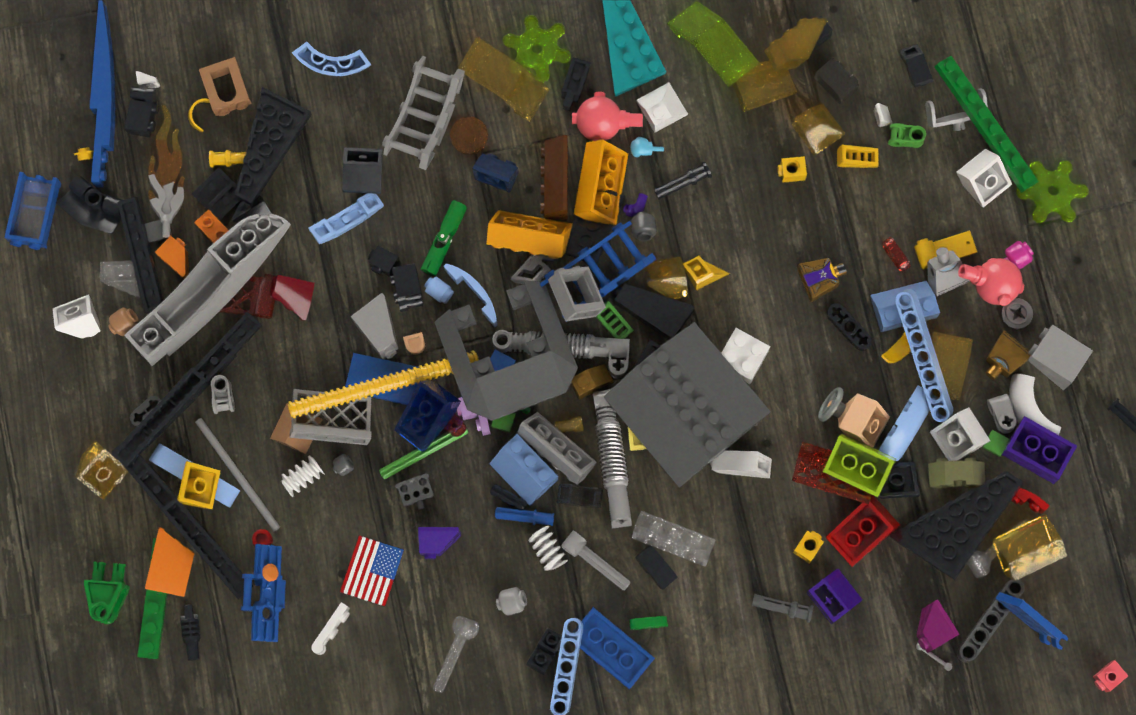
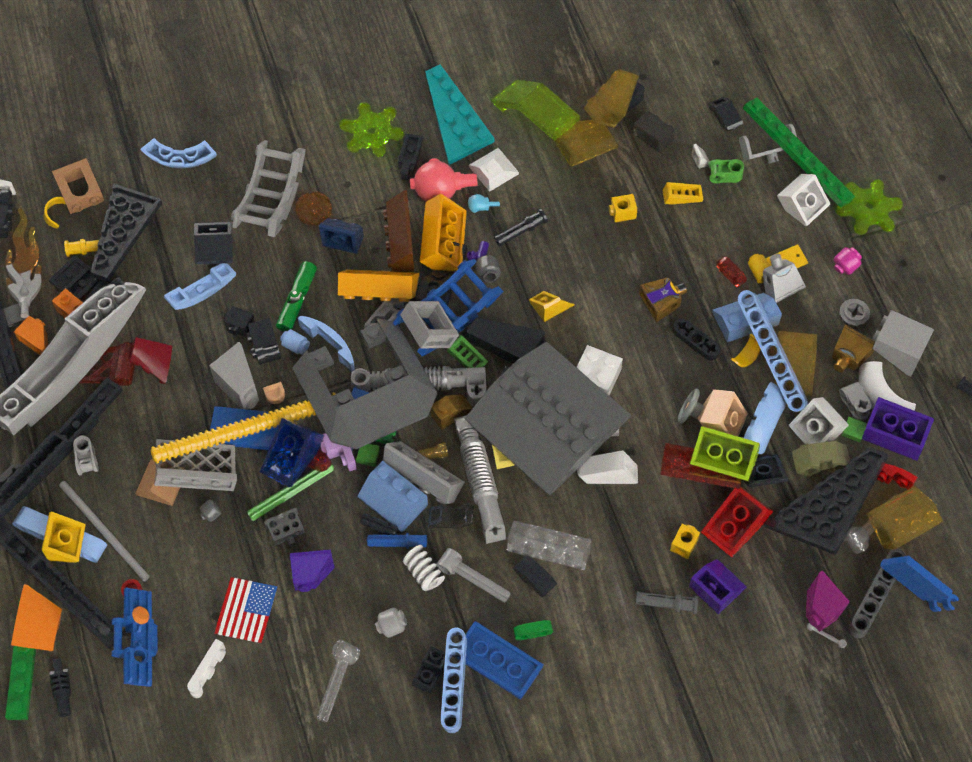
camera: 10 degrees left, 15 degrees down
white piece [281,455,325,497] -> none
clear yellow windscreen [458,37,550,122] -> none
clear yellow slope [644,257,688,299] -> none
clear yellow slope [792,104,845,155] -> none
coral piece [958,258,1024,306] -> none

